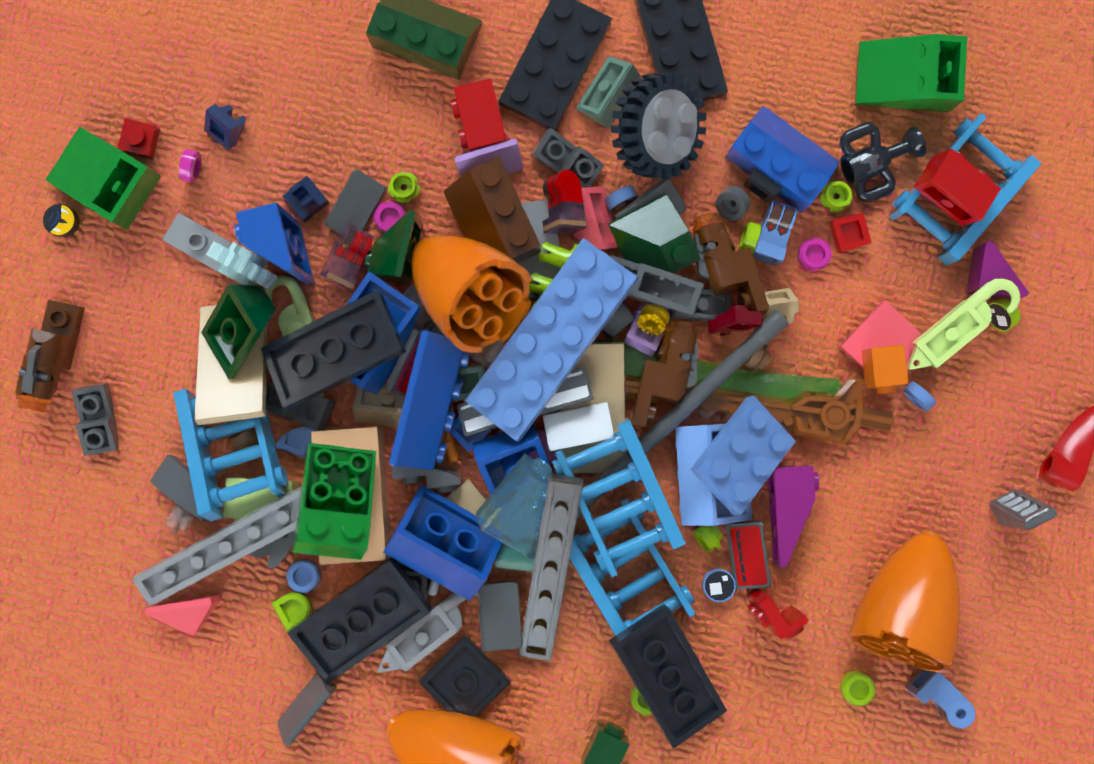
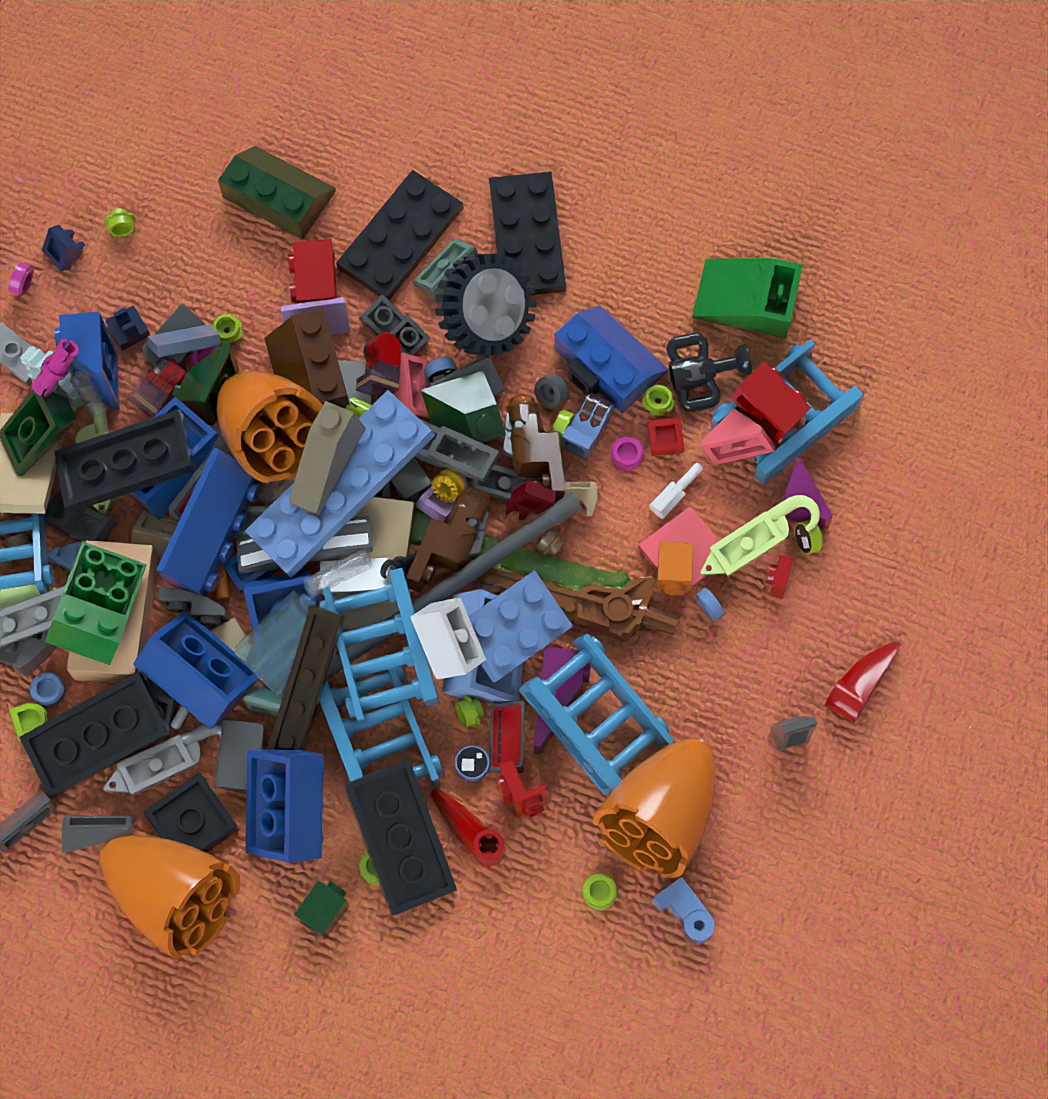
camera: 10 degrees right, 15 degrees down
none -> dark pink pin [32,339,79,397]
none -> dark grey slope [62,815,133,853]
none -> clear piece [71,370,107,416]
none -> lime plate [104,208,136,237]
none -> sand blue tile [147,324,220,357]
none -> blue slope [246,749,324,863]
none -> dark tan slope [289,401,366,516]
none -> clear piece [303,550,372,598]
none -> black hand [380,553,417,579]
none -> white brick [410,597,486,679]
none -> red piece [431,788,505,866]
none -> dark azure fence [518,633,674,796]
none -> white axle [649,463,703,519]
none -> coral slope [701,408,775,465]
none -> red plate [766,555,793,599]

